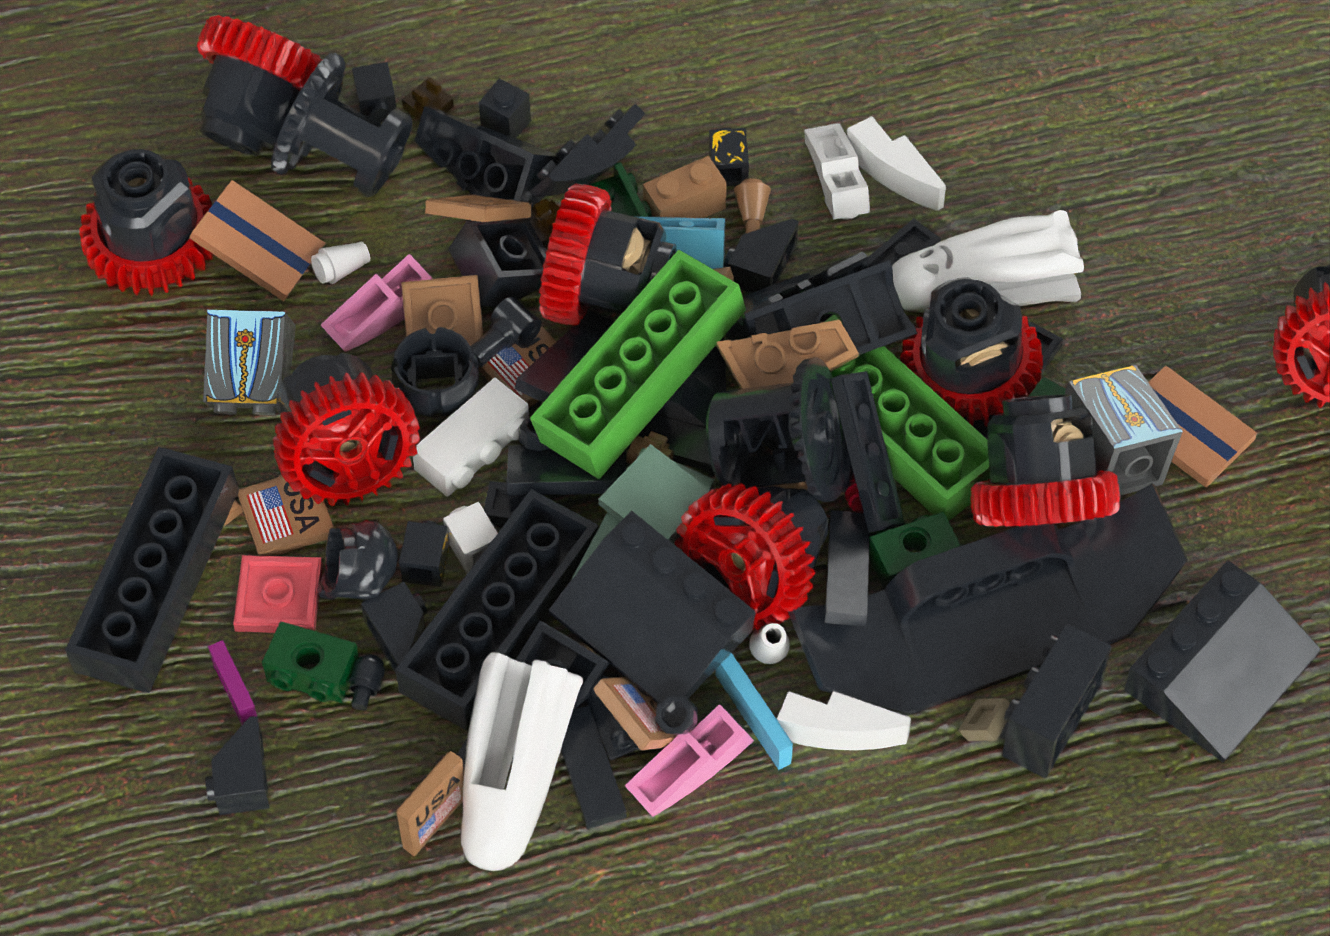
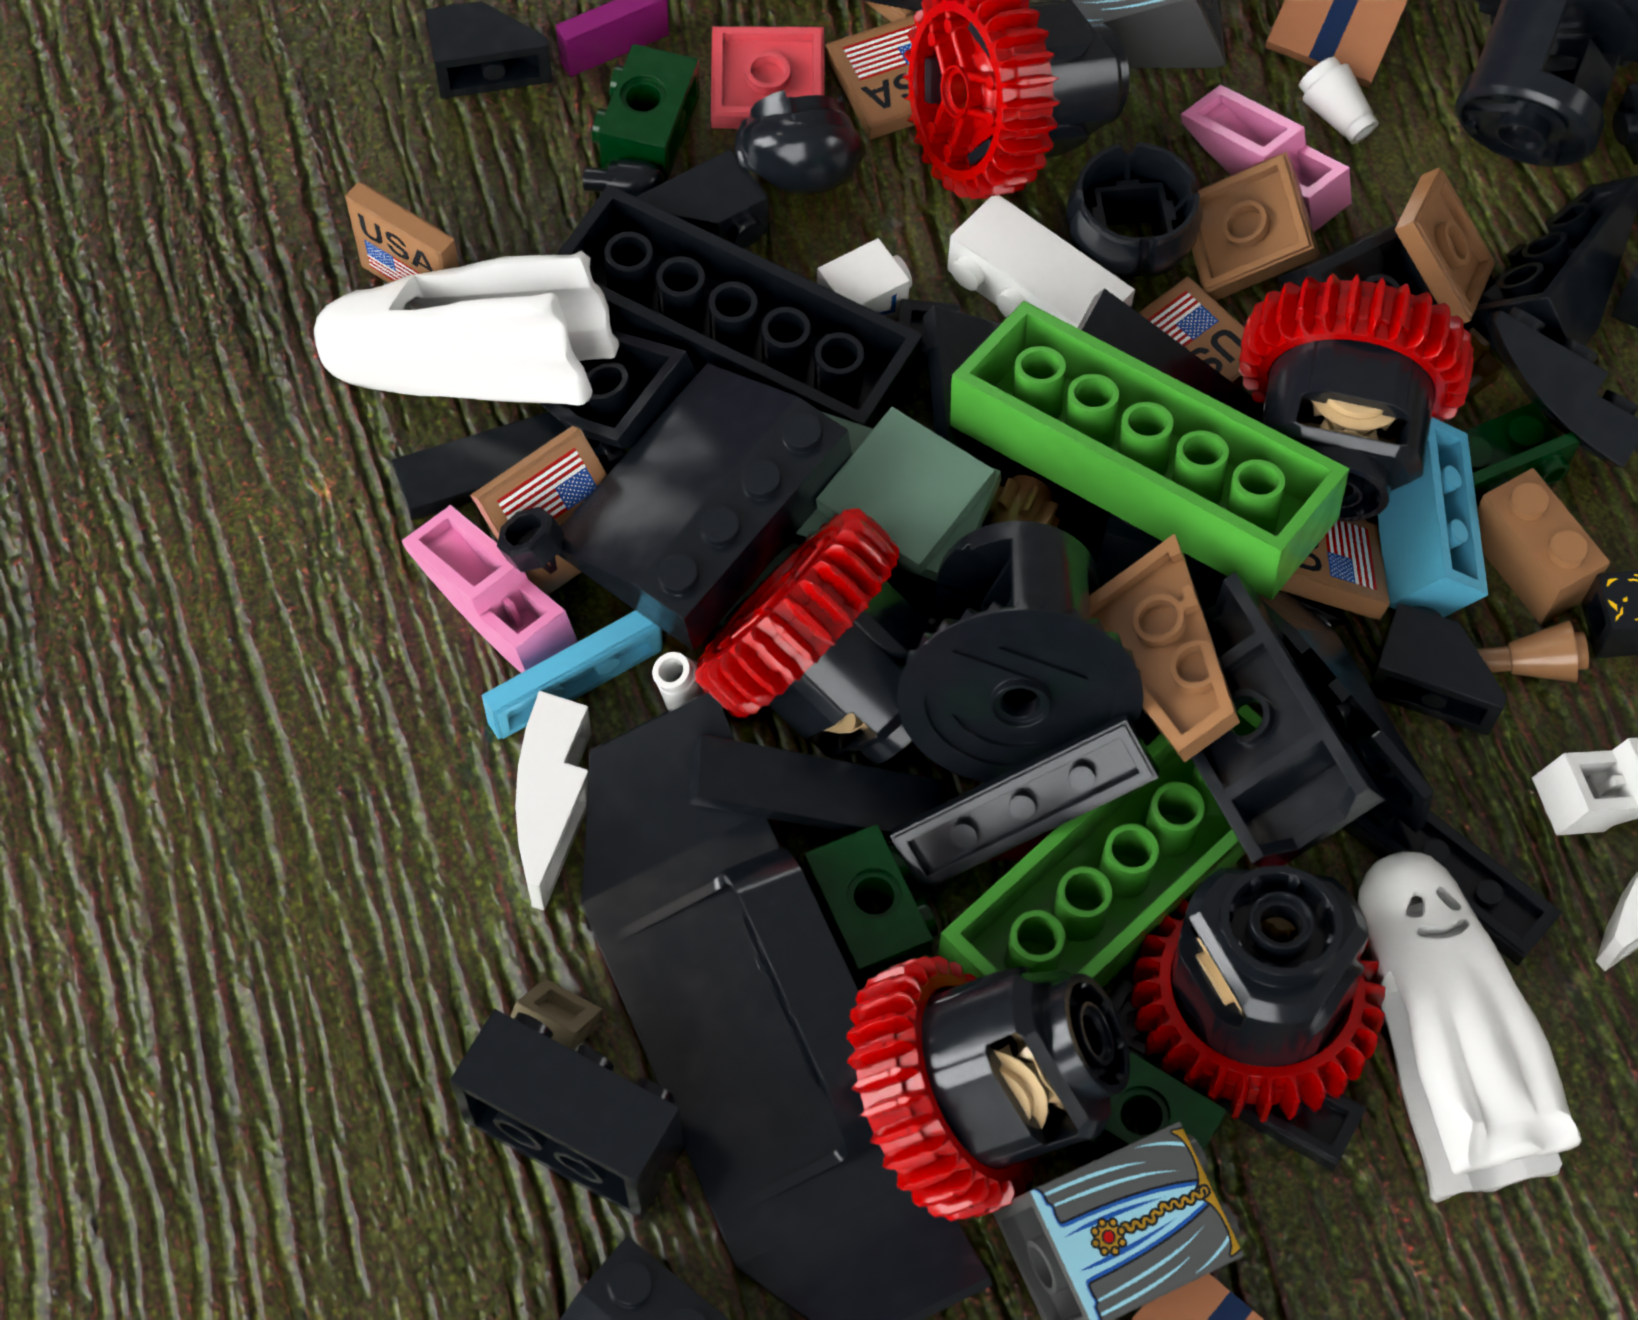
camera: 85 degrees right, 5 degrees up
black brick [399,521,450,587] -> none
black pin [470,297,542,368] -> none

